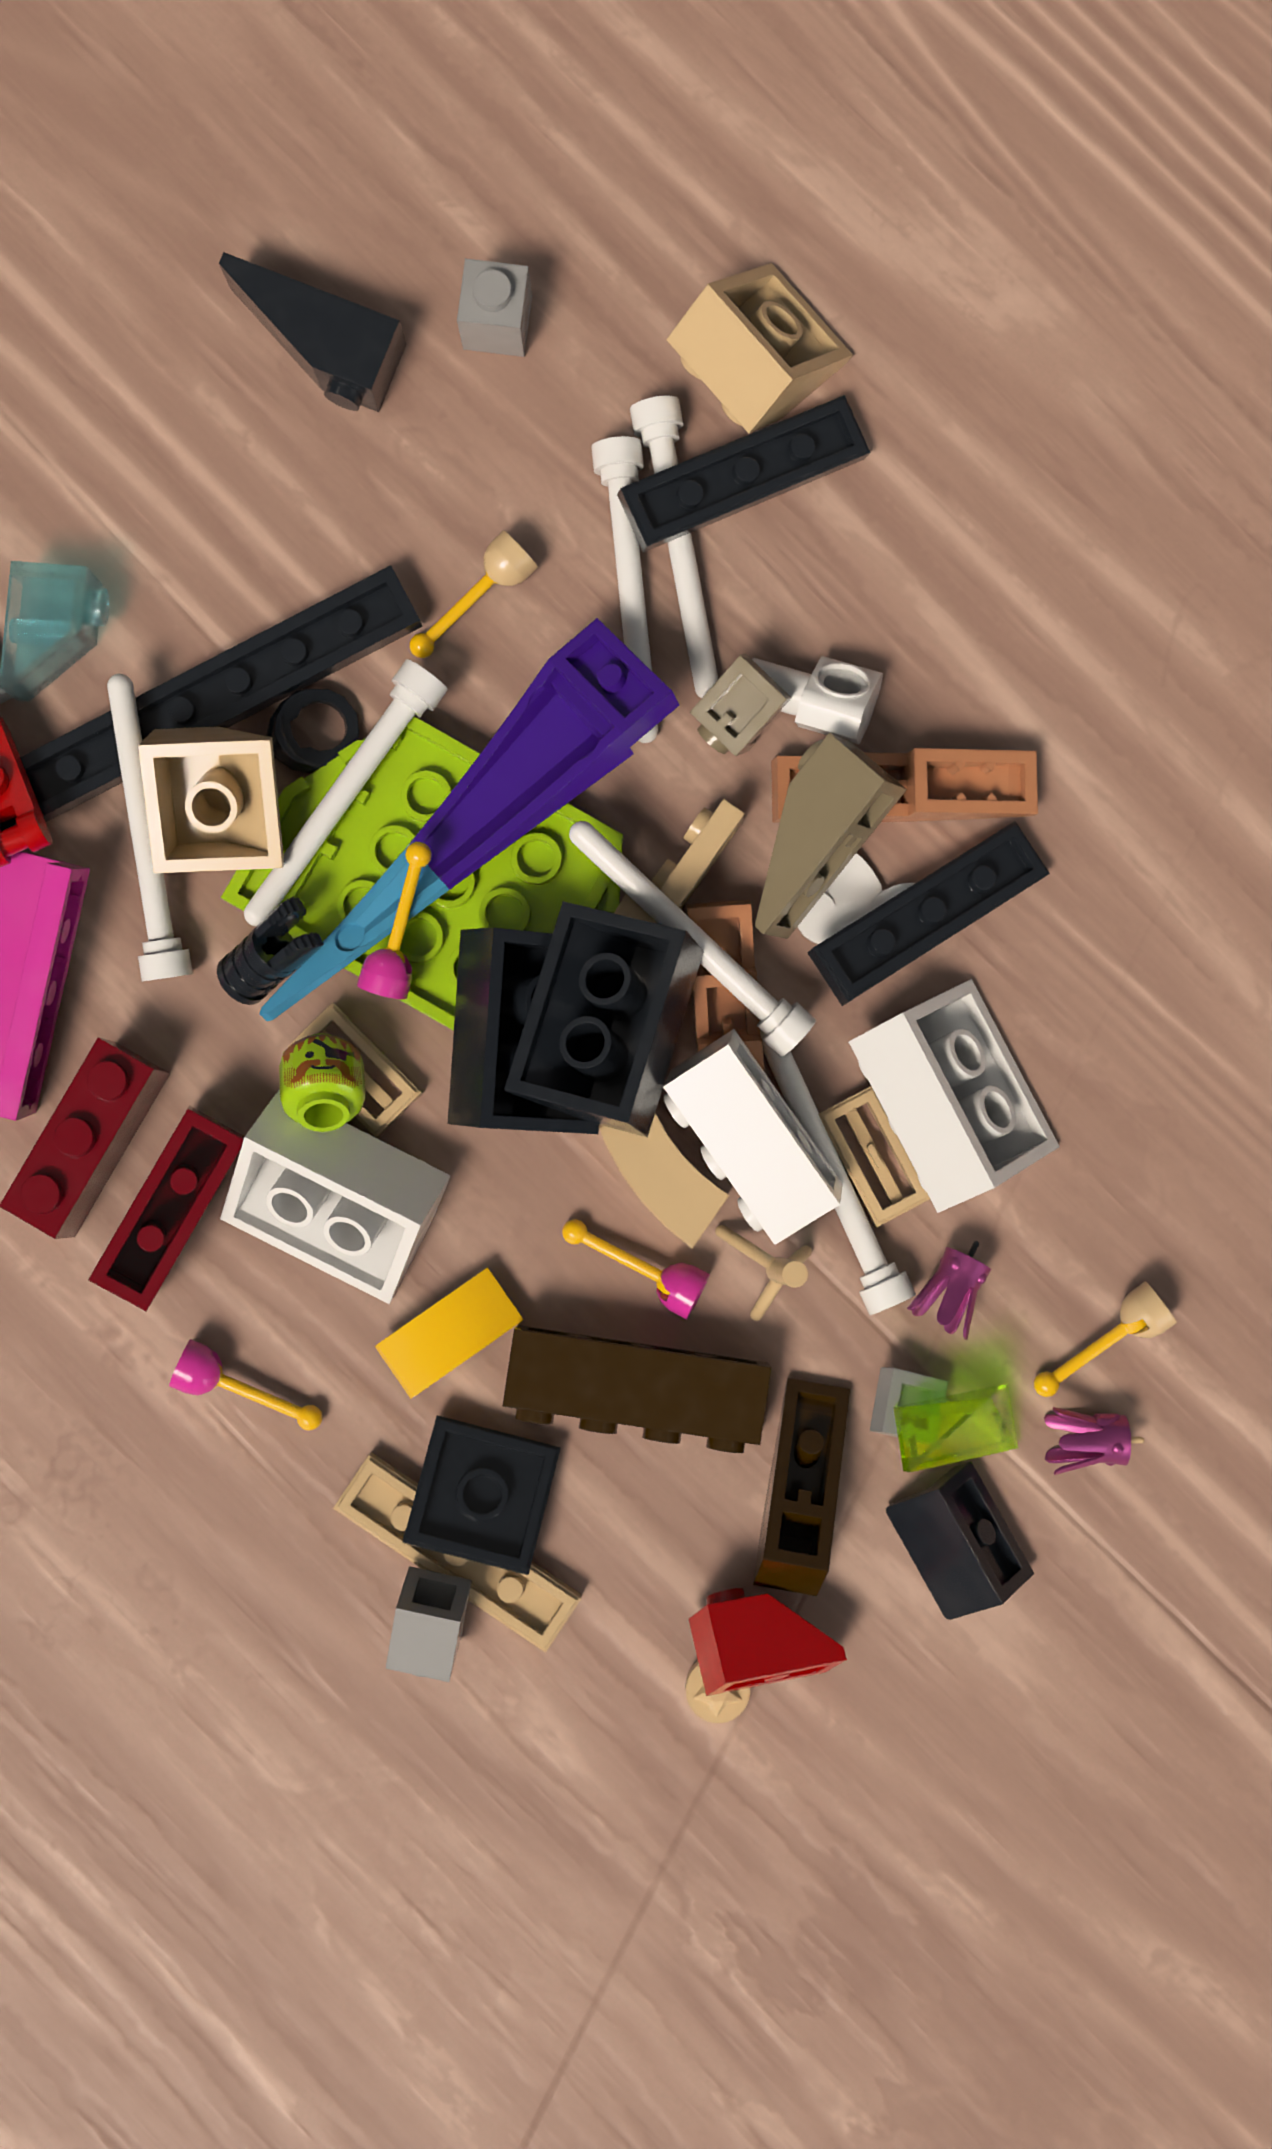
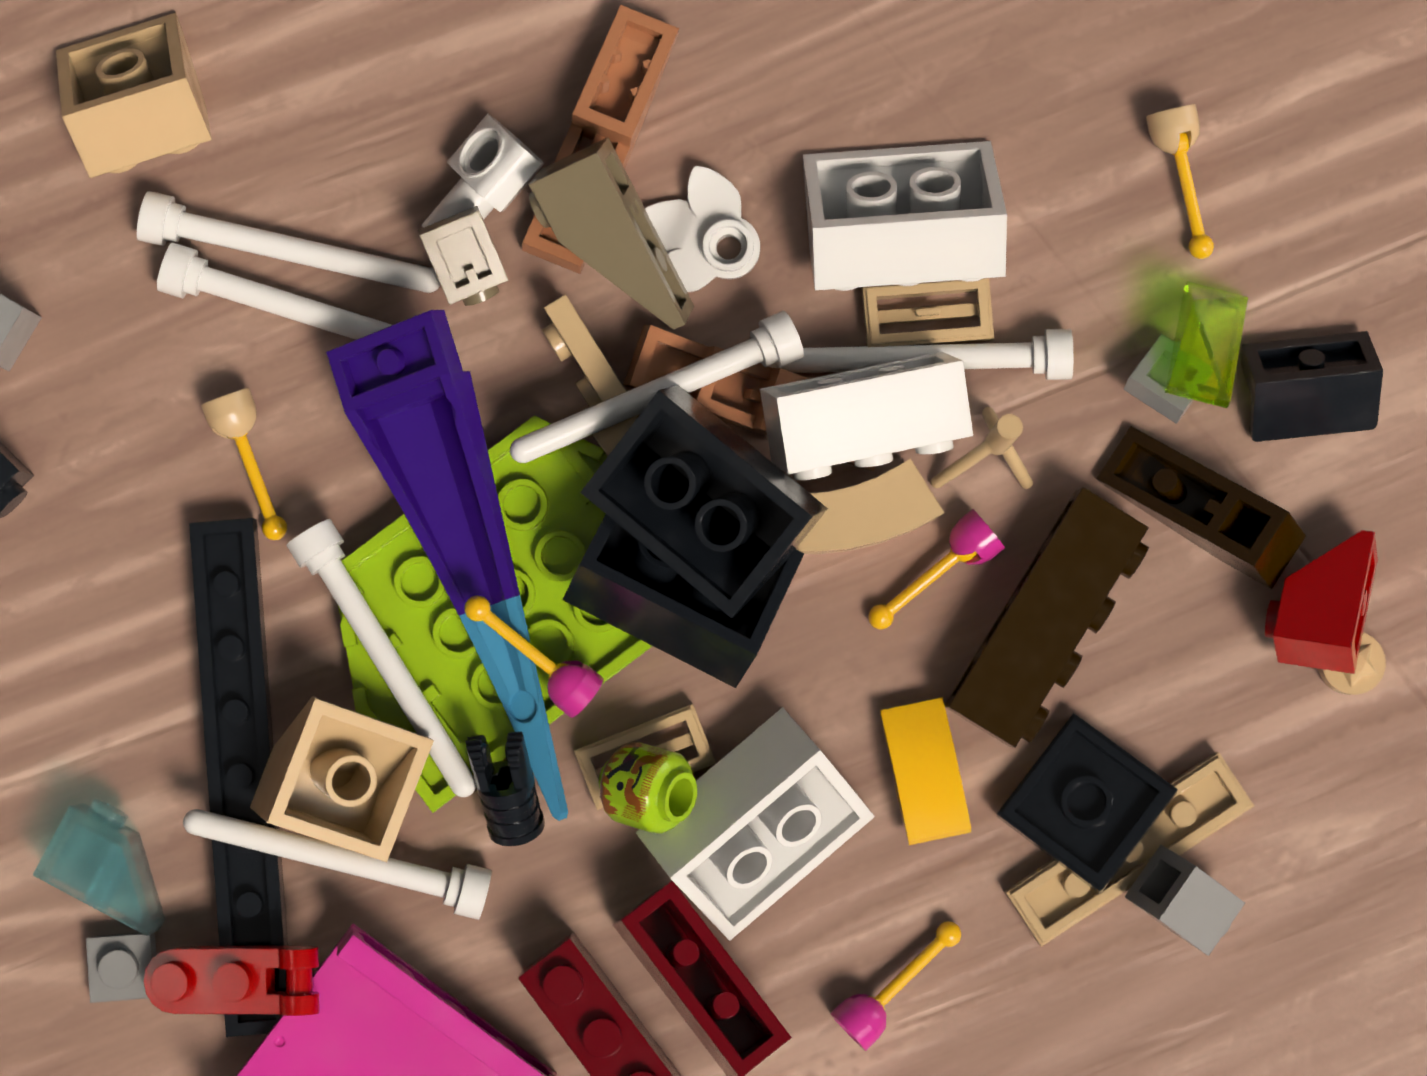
camera: 75 degrees left, 0 degrees up
black piece [266,689,359,773] -> none
black tile [617,395,871,553] -> none
black tile [807,821,1050,1006] -> none
flat silver piece [907,1241,991,1340] -> none
flat silver piece [1044,1407,1144,1475] -> none

